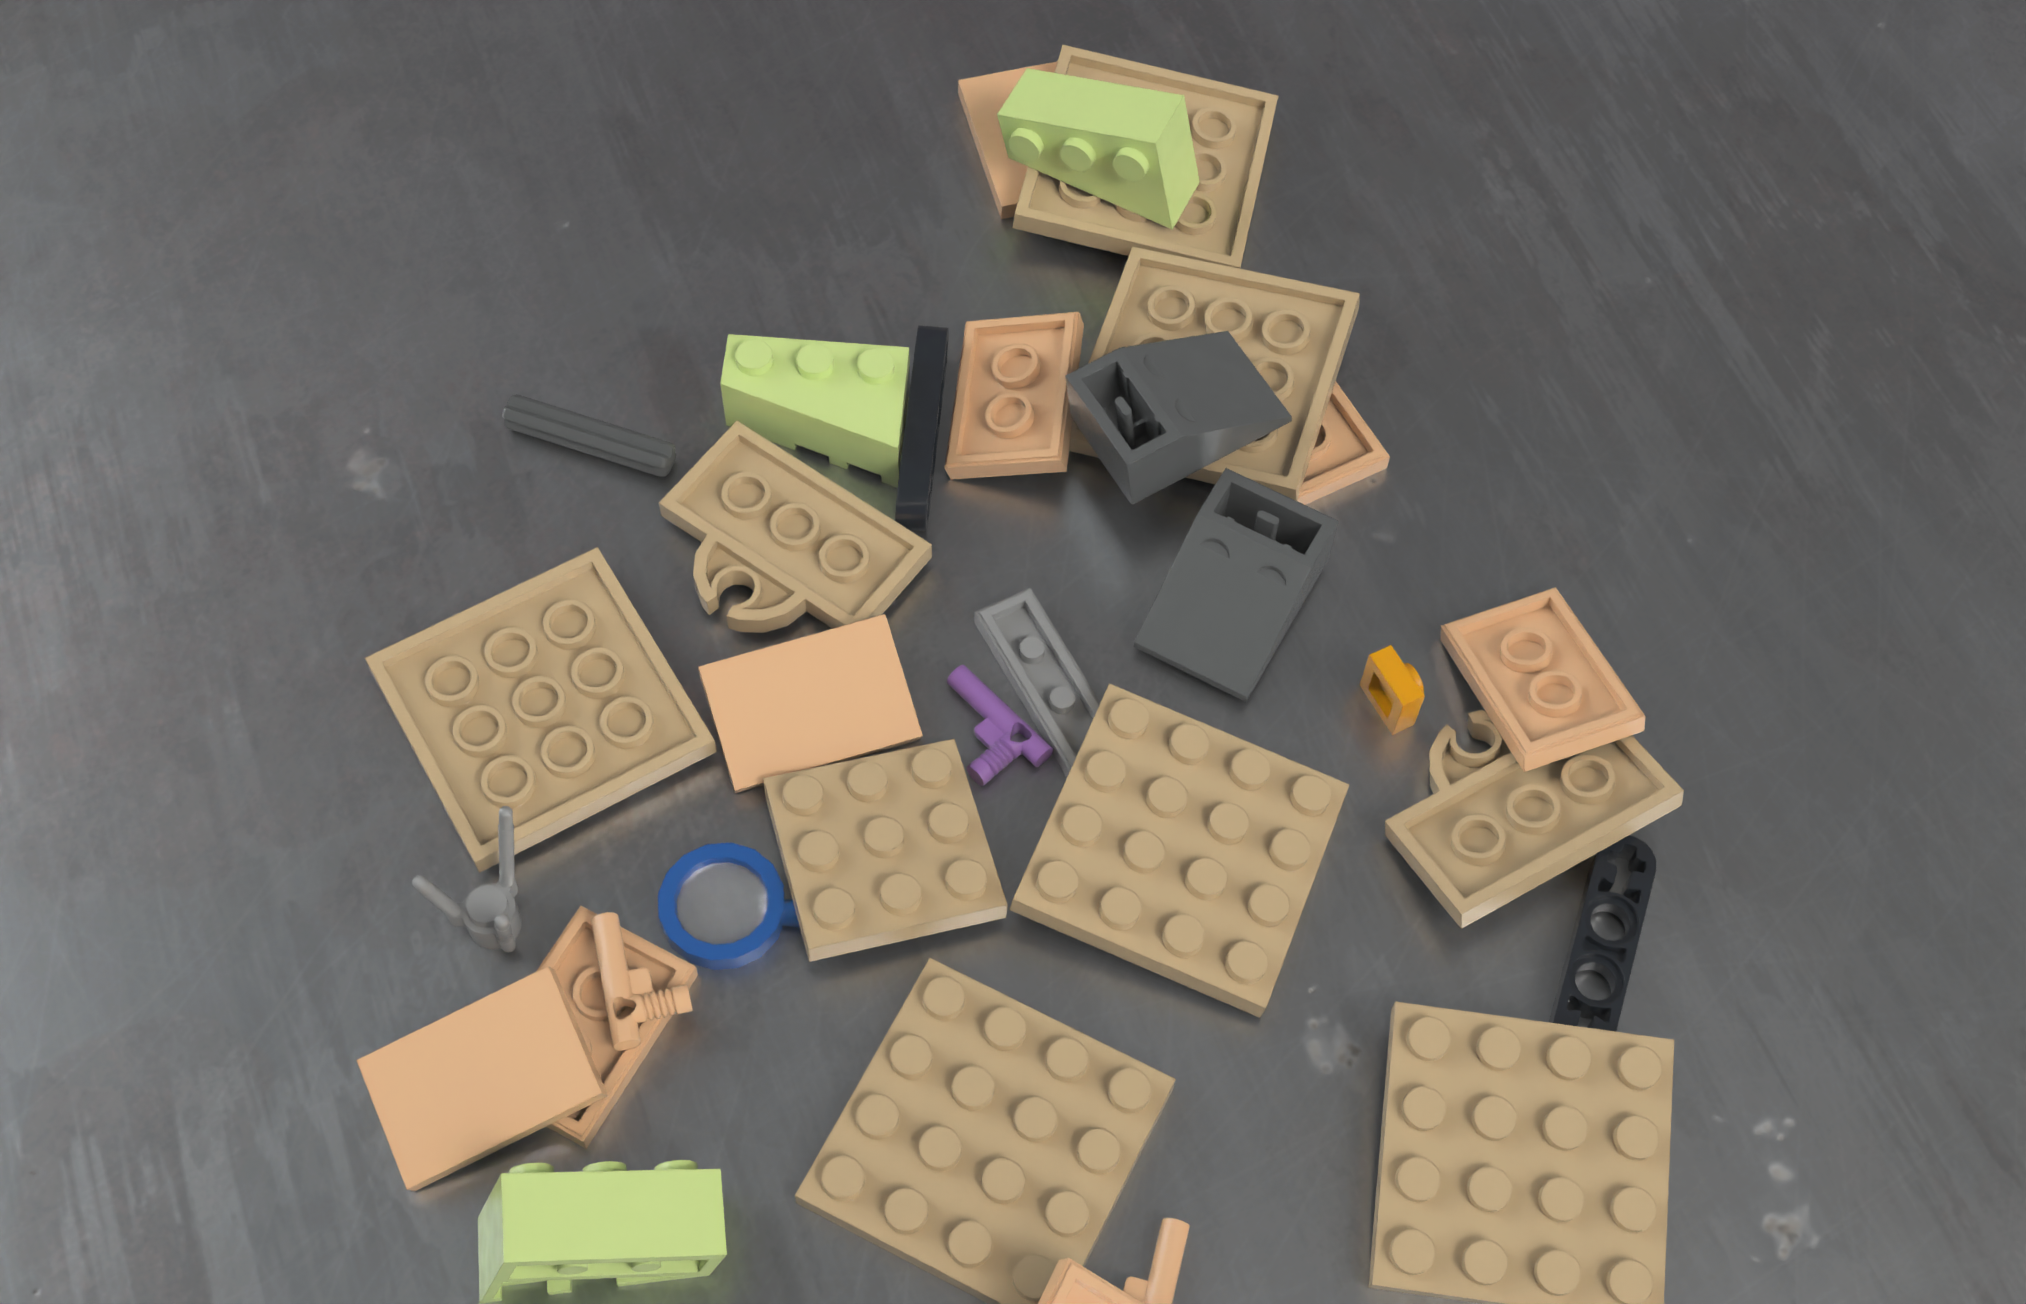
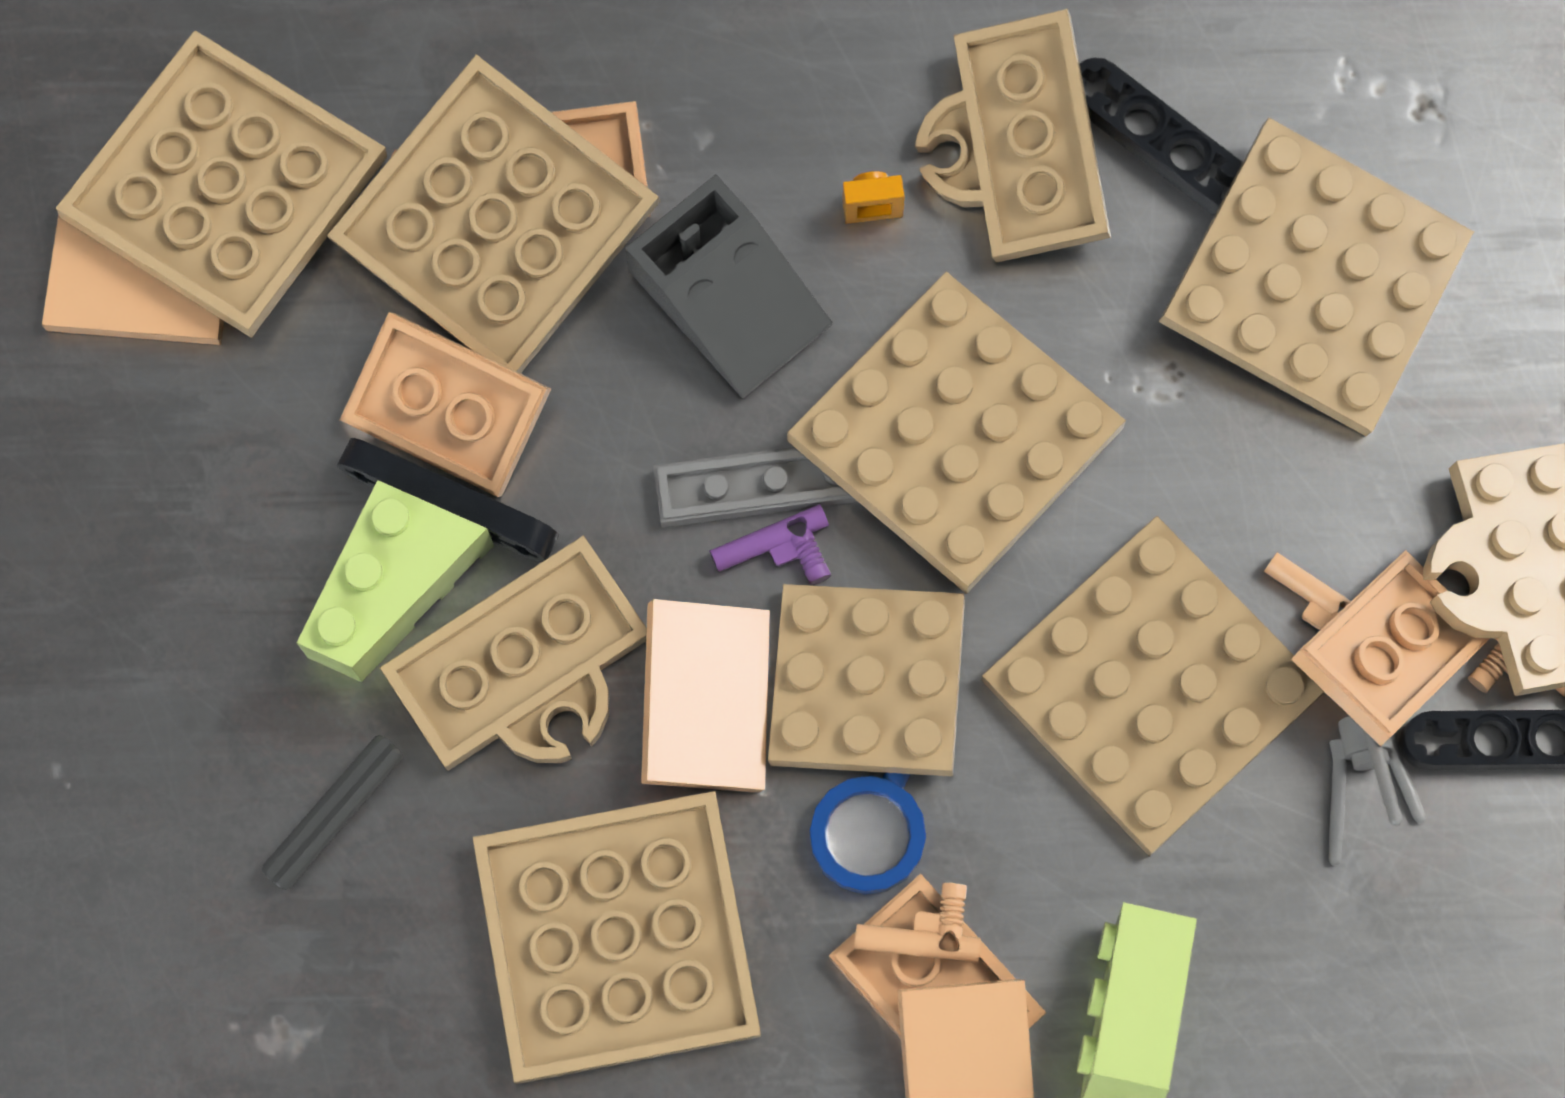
camera: 65 degrees left, 15 degrees up
light grey plant [412,806,522,952] -> none
yellowish green wedge [997,68,1200,230] -> none
dark grey slope [1065,331,1292,505] -> none
light nougat tile [1441,587,1646,772] -> none

